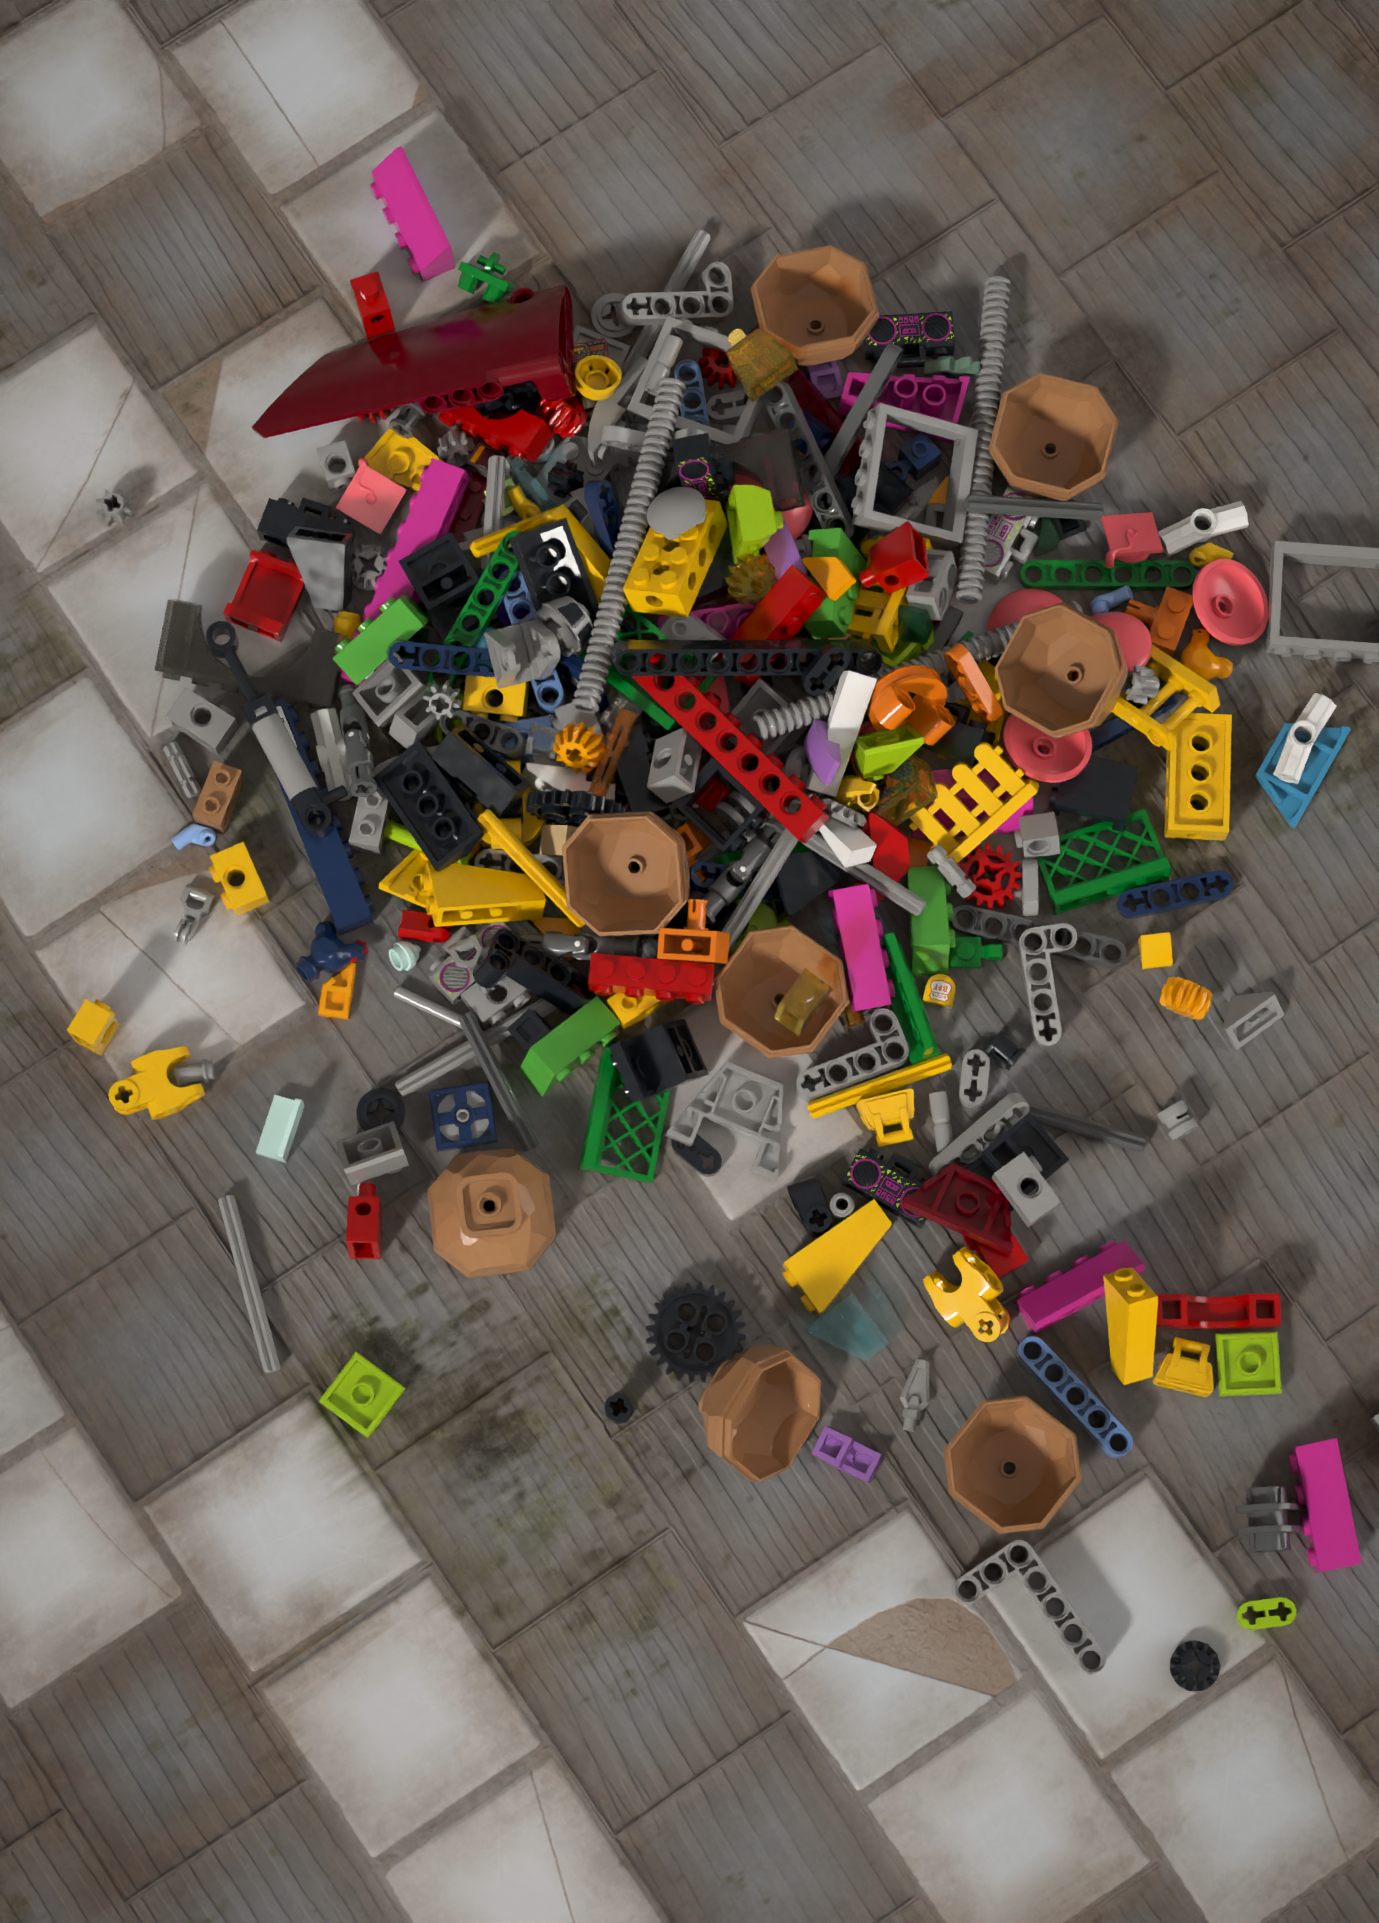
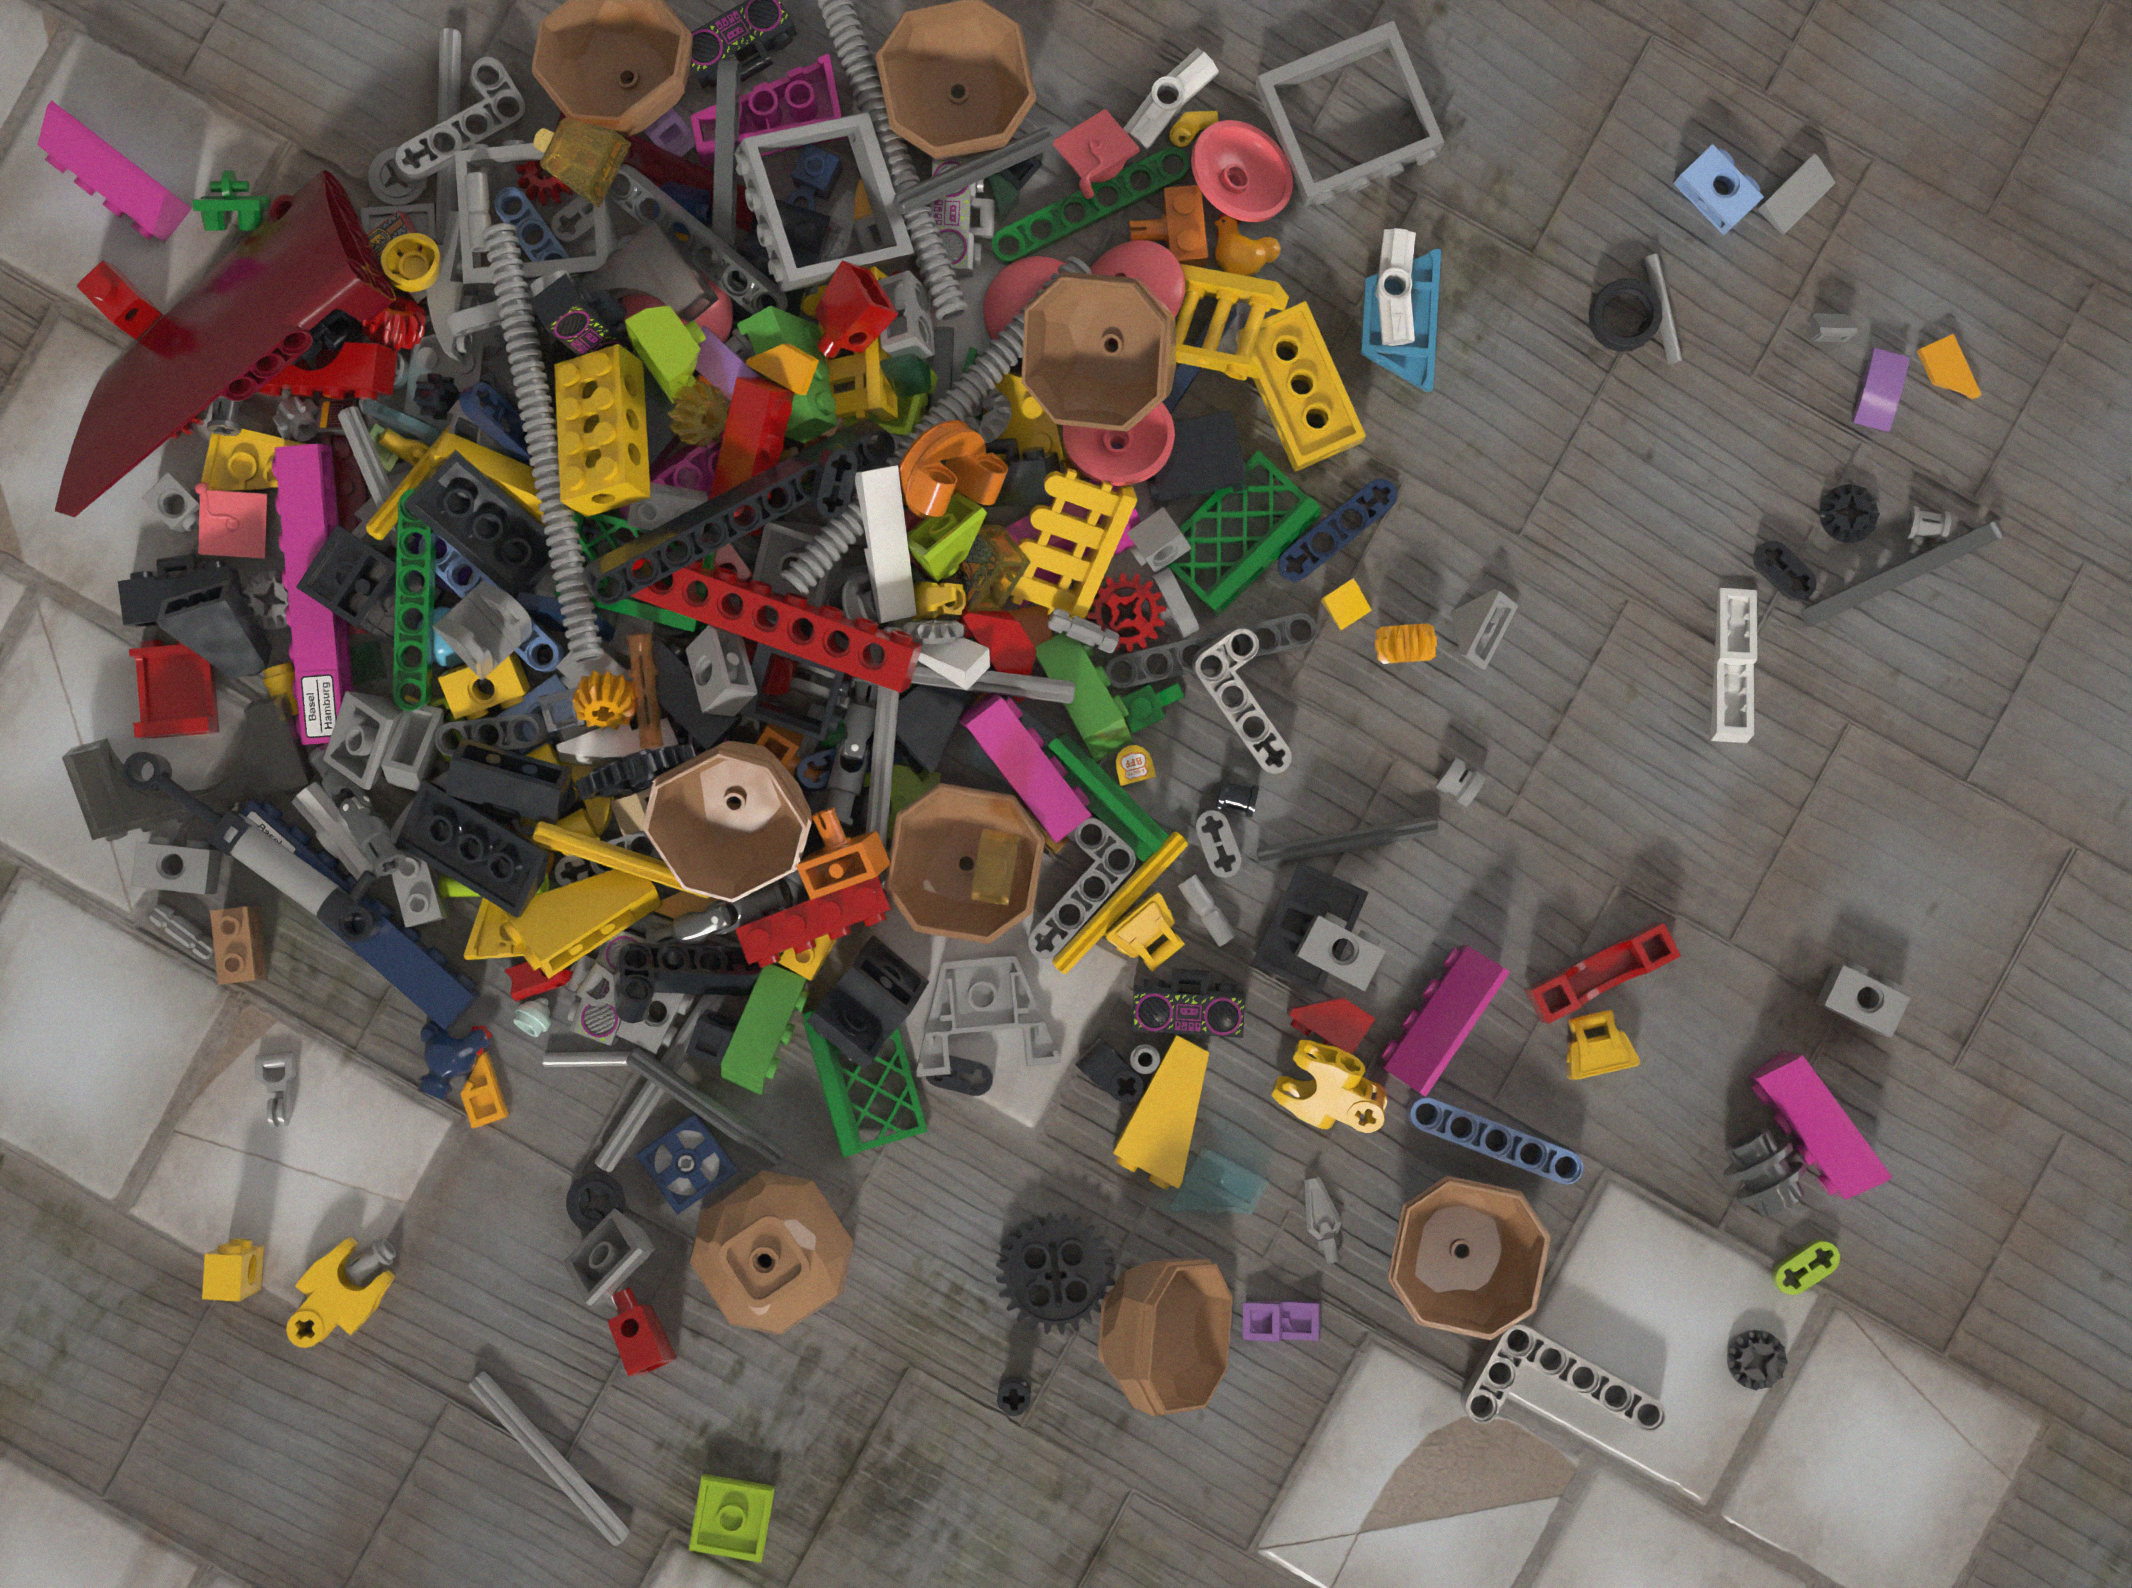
camera: 25 degrees left, 10 degrees up
light blue arm [170,824,216,851] -> none
yellow brick [208,842,270,916] -> none
light aqua panel [256,1095,305,1163] -> none
bright green wedge [332,593,430,686] -> none
dark blue beam [387,640,495,677] -> none
light grey gear [423,680,462,720] -> none
light grey cone [535,596,594,657] -> none
light grey dish [647,487,707,540] -> none
medium lavender slope [803,719,841,785] -> none
dark red wing [901,1163,1013,1256] -> none
sand green plate [924,356,980,379] -> none
light grey beam [928,1093,1030,1177] -> none
orange beam [944,643,1003,725] -> none
light blue arm [1090,585,1133,615] -> none
yellow slope [1103,1267,1158,1385] -> none
light grey gear [1122,665,1160,704] -> none
lime plate [1215,1331,1282,1397] -> none

